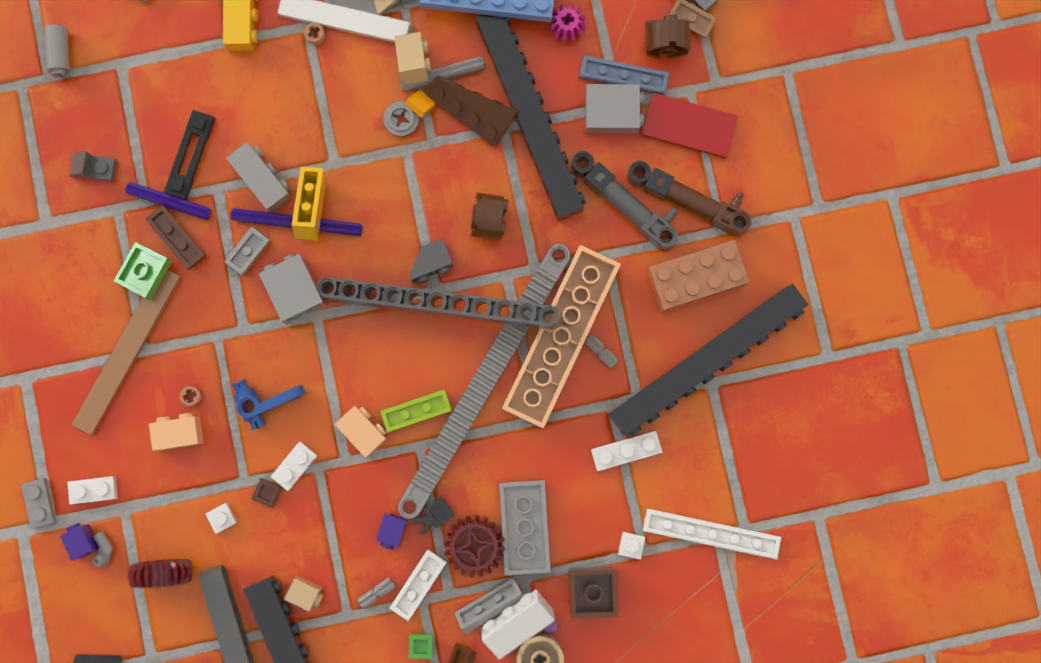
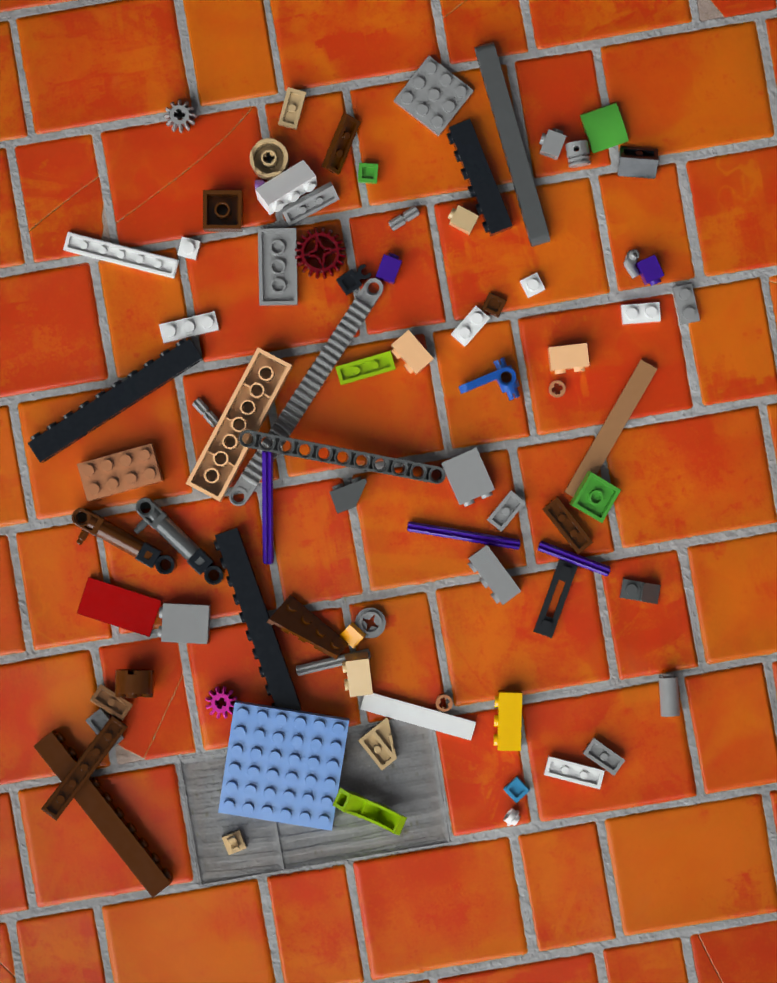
camera: 175 degrees left, 5 degrees up
dark red gear [128,559,193,588] -> none
yellow brick [292,167,326,240] -> none
white plate [389,549,447,621] -> none
reddish brown brick [470,192,509,240] -> none
sand blue tile [579,55,669,95] -> none
none -> dark purple axle [262,451,274,564]

